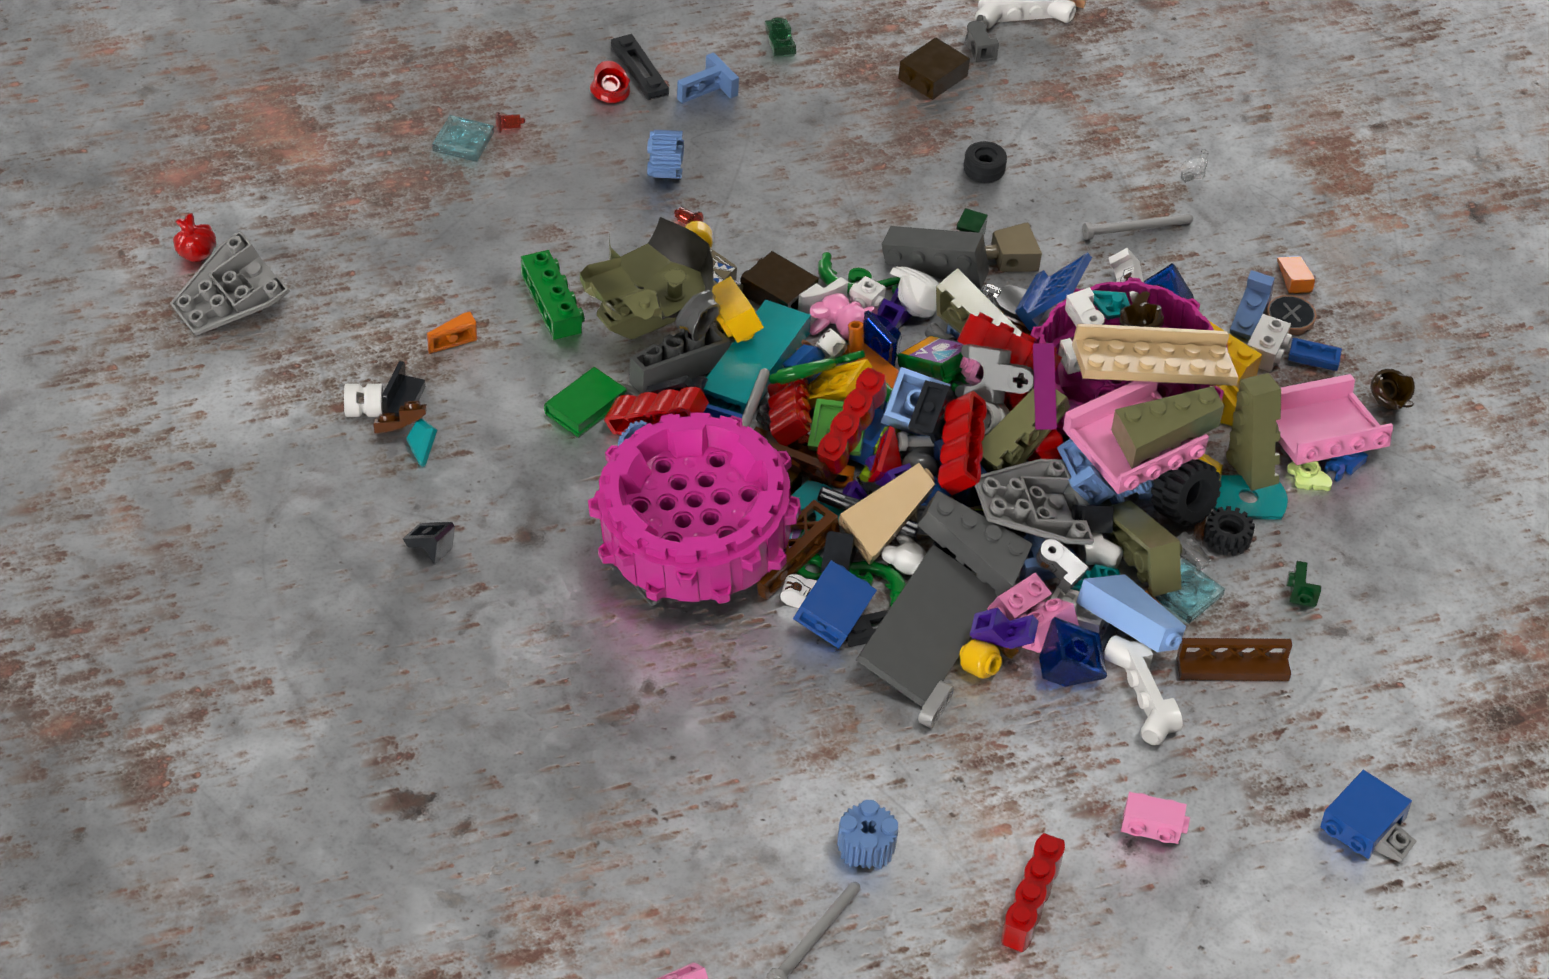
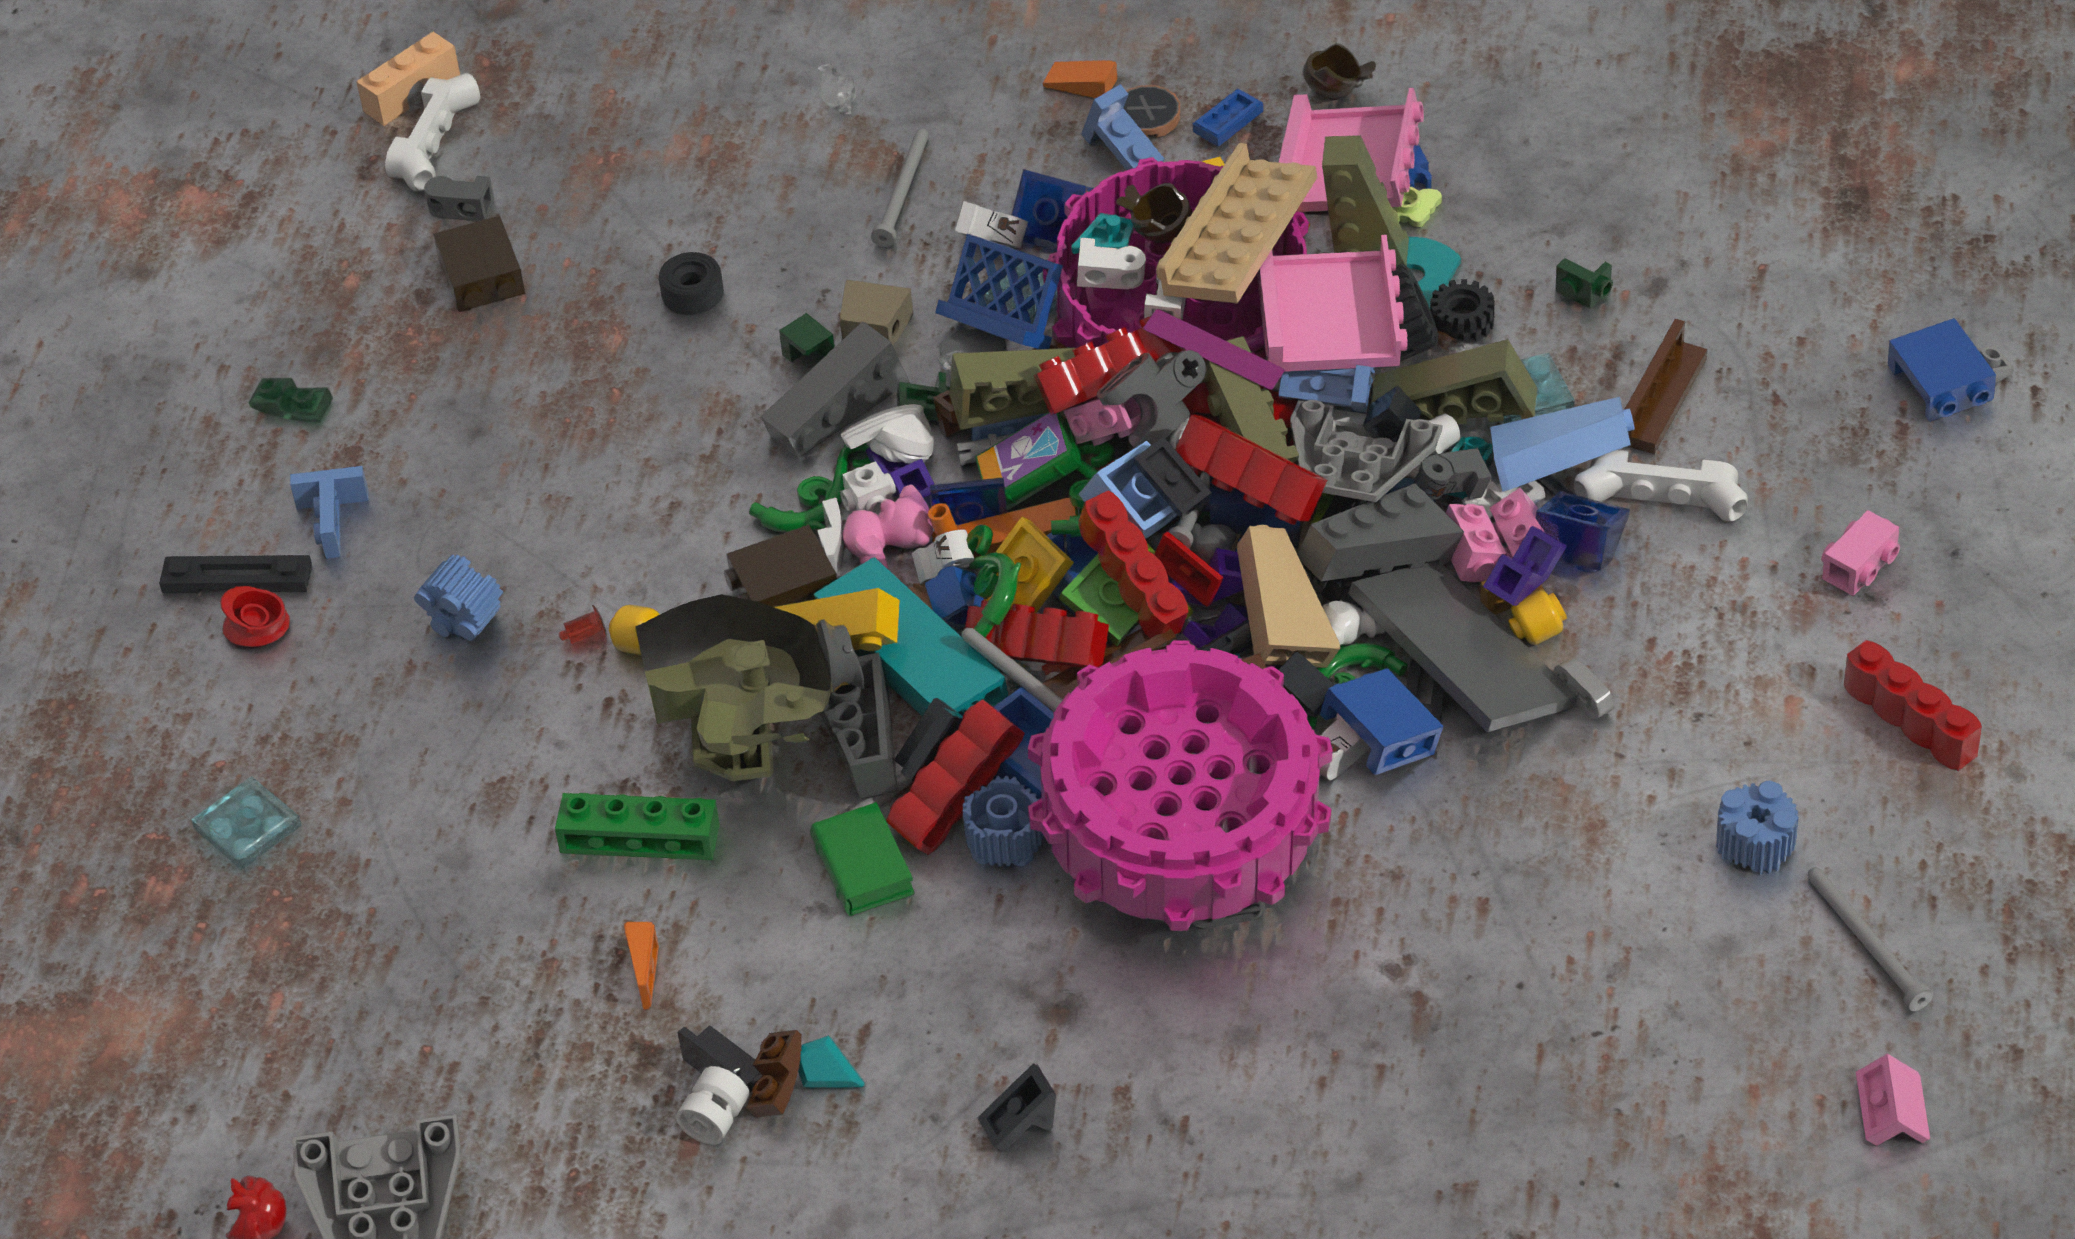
camera: 55 degrees left, 0 degrees up
clear red piece [495,112,526,133] -> none
olive wedge [1111,386,1224,469] -> none
white brick [1247,314,1292,372] -> none

